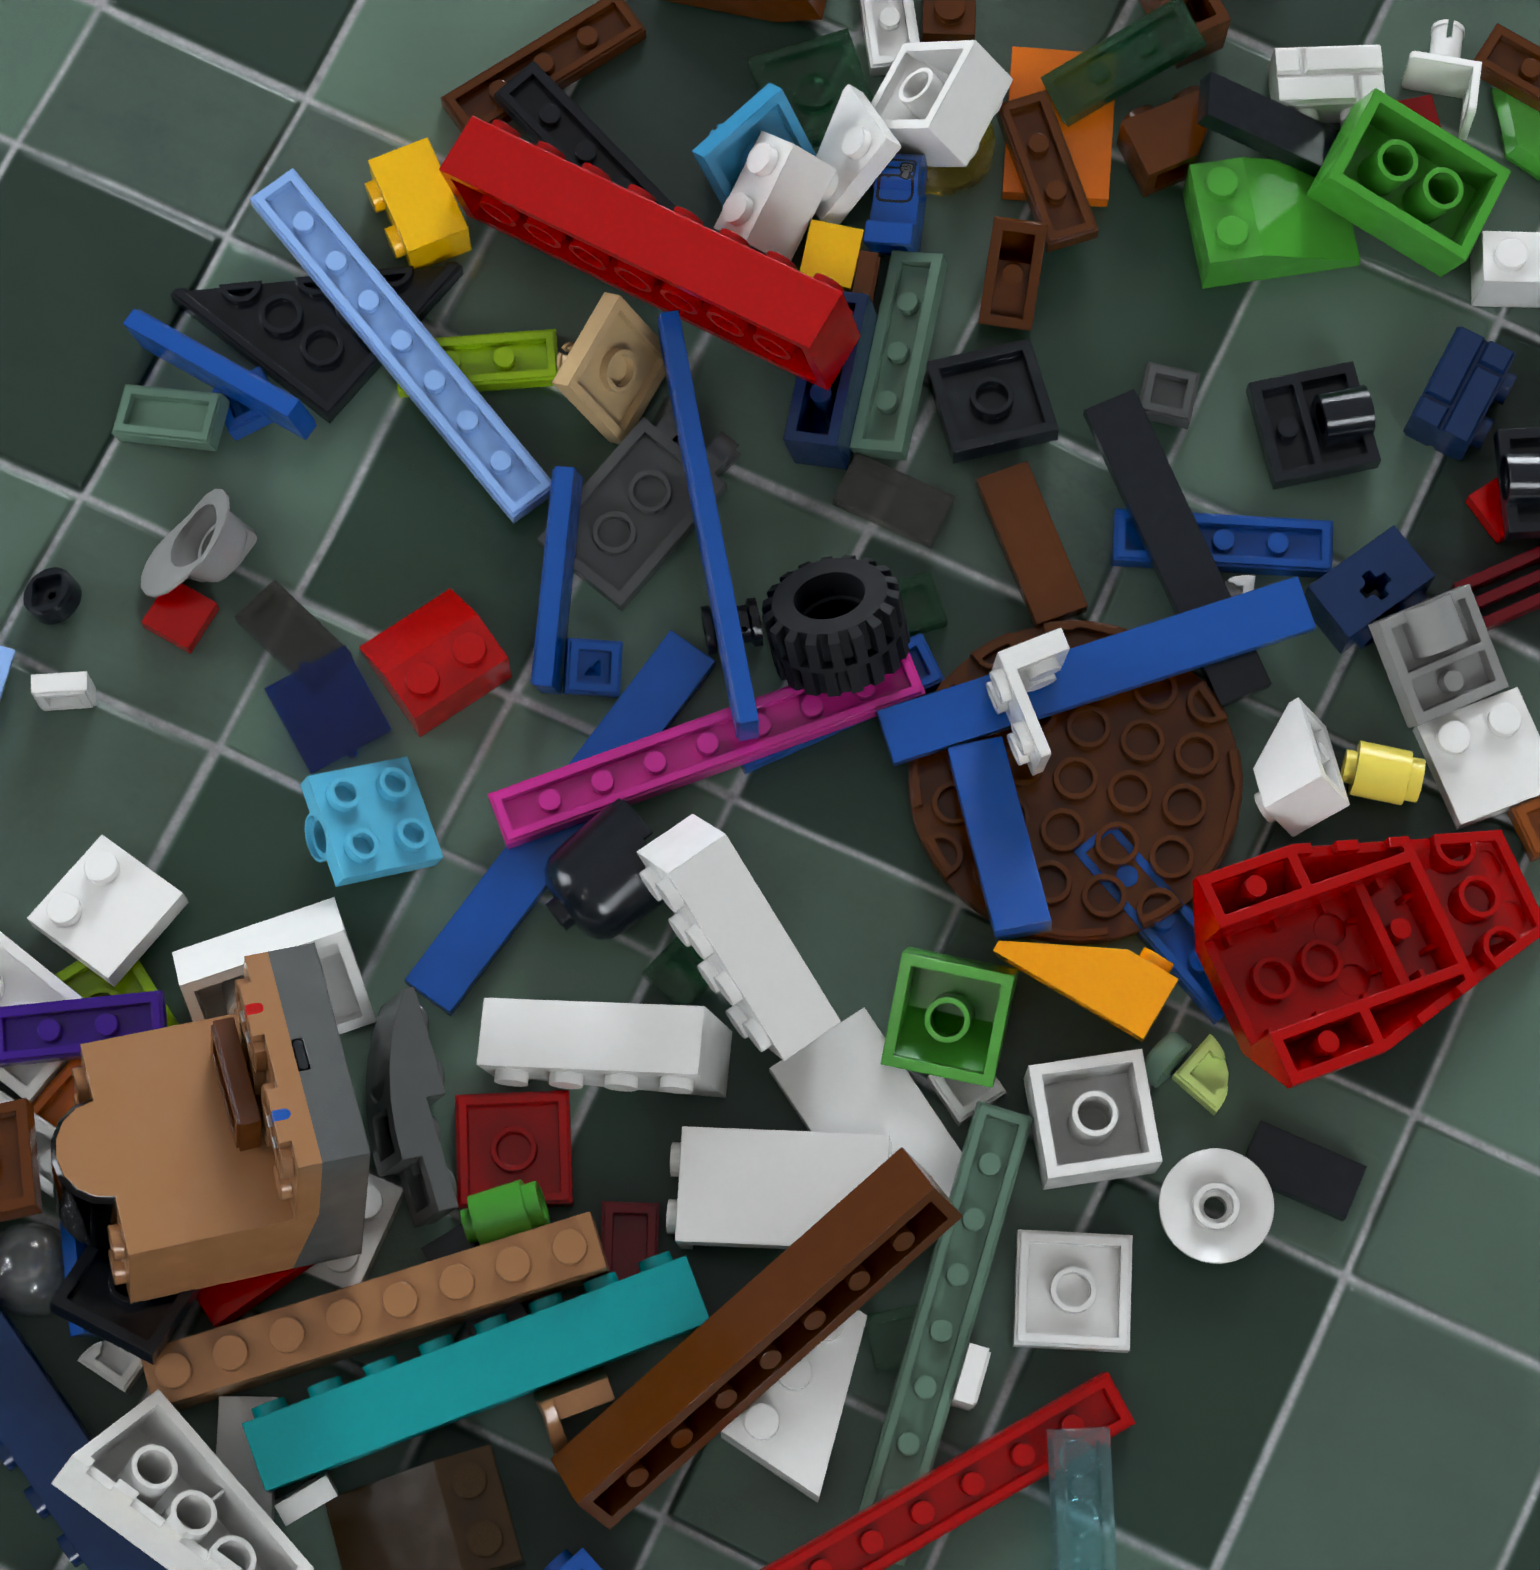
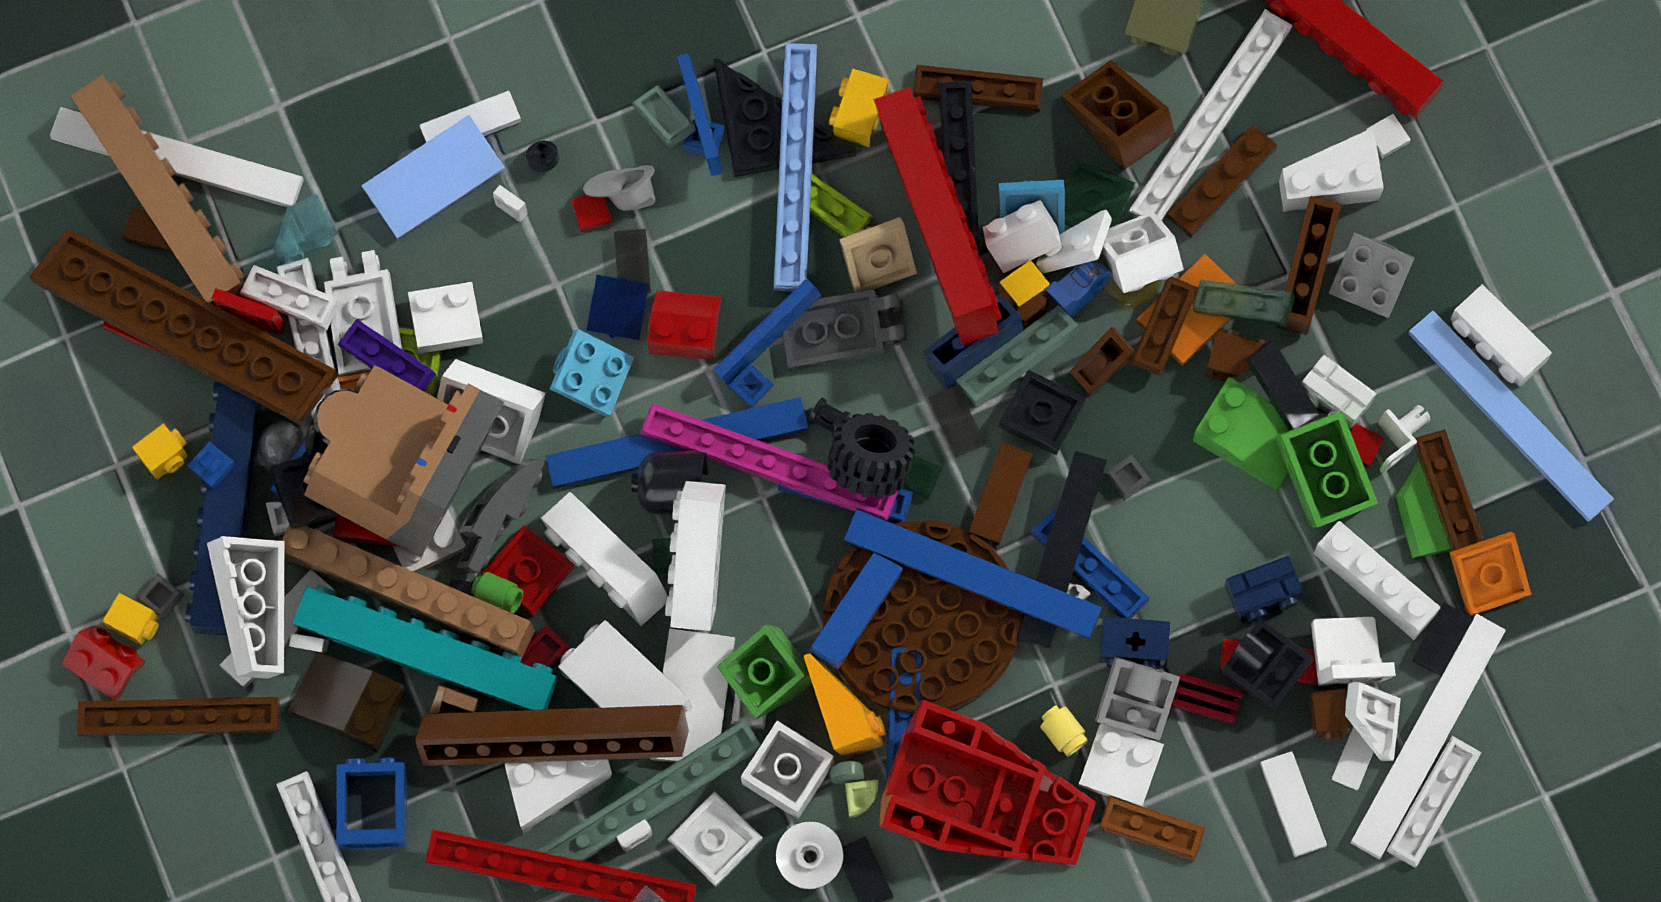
camera: 45 degrees right, 0 degrees up
reddish brown tile [211,1017,261,1151] -> none
blue tile [657,310,759,741] -> none
white bracket [986,628,1070,776] -> none
black plate [1246,361,1381,490] -> none
white slope [1253,697,1350,837] -> none

